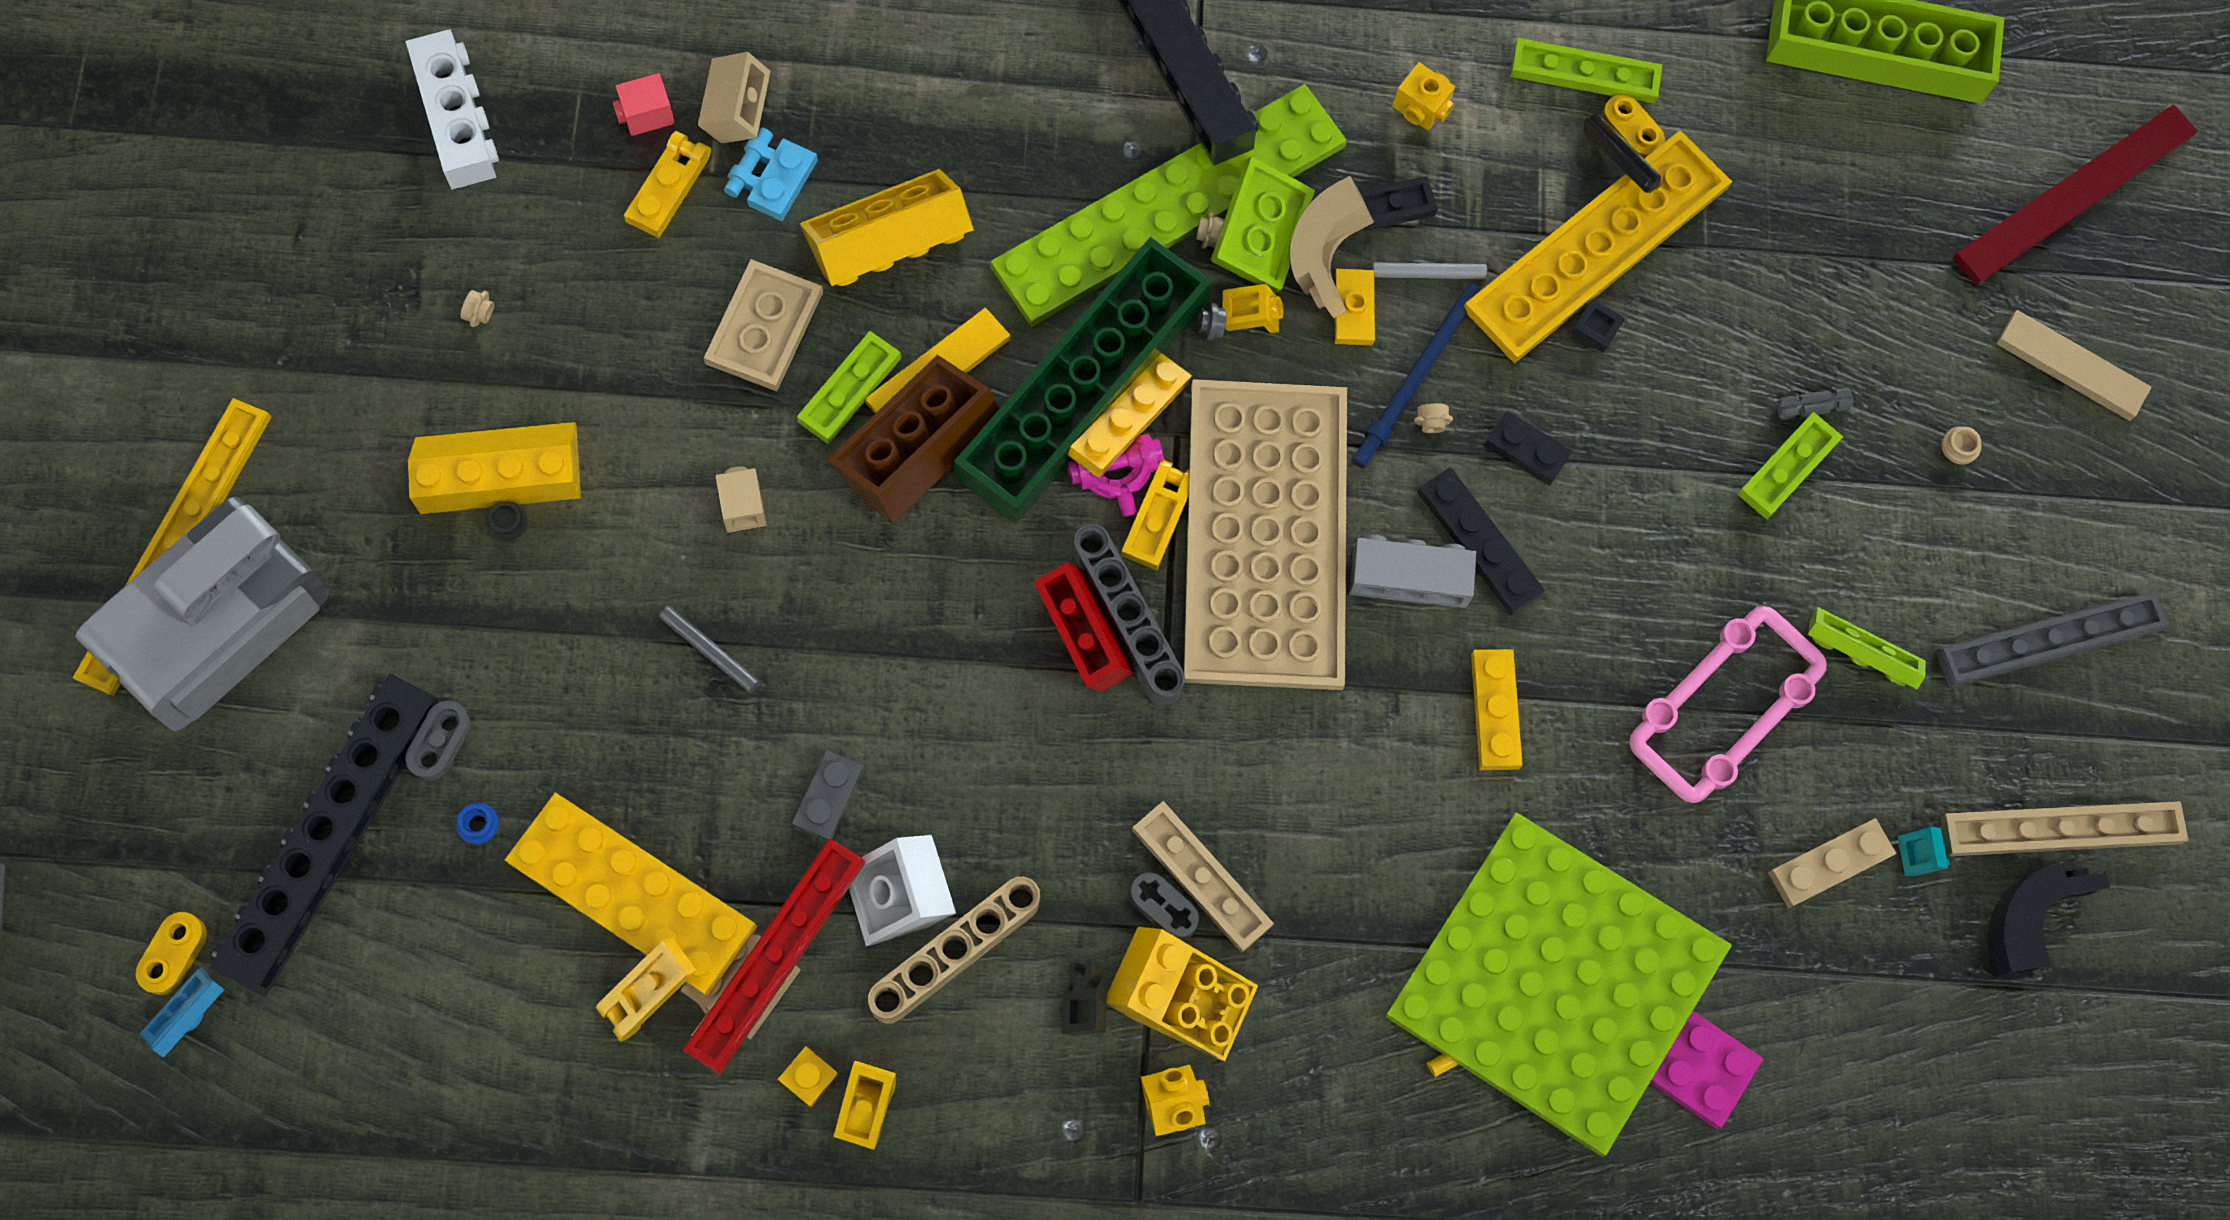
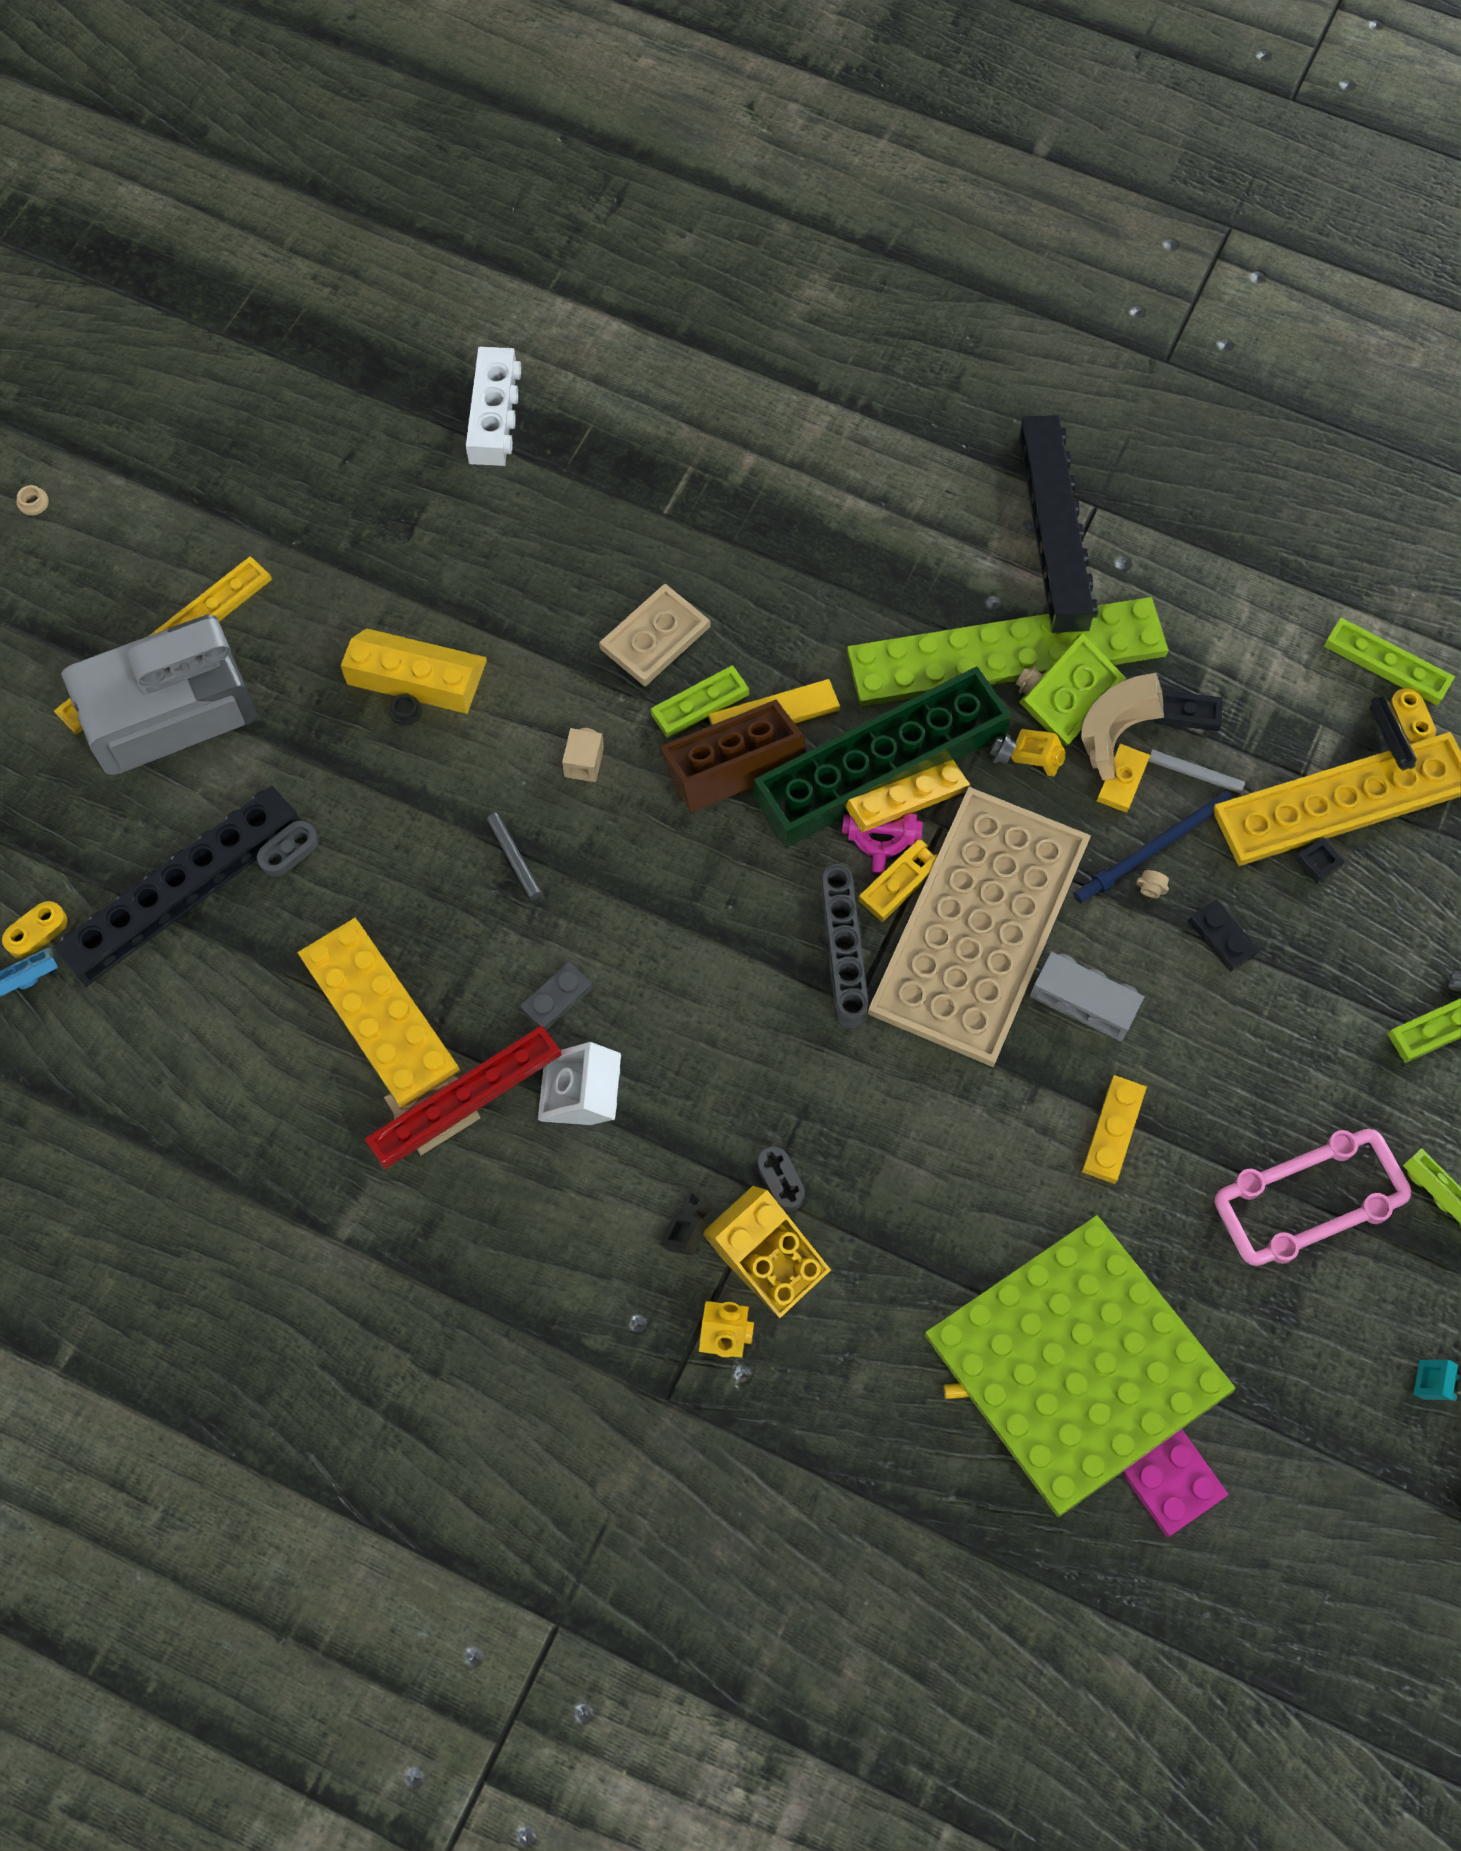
camera: 30 degrees right, 5 degrees down
blue plate [456,803,499,845] -> none
tan plate [461,290,494,327] -> none
yellow plate [595,937,697,1042] -> none
coral brick [613,73,675,136] -> none
yellow plate [624,131,711,238] -> none
tan brick [698,52,771,144] -> none
medium azure plate [724,128,818,221] -> none
yellow plate [778,1046,839,1108] -> none
yellow slope [800,169,974,286] -> none
yellow slope [833,1061,896,1150] -> none
tan beam [868,876,1040,1024] -> none
red brick [1034,562,1135,693] -> none
tan plate [1132,801,1274,953] -> none
yellow brick [1392,62,1456,131] -> none
black plate [1417,467,1545,615] -> none
tan plate [1768,818,1896,909] -> none

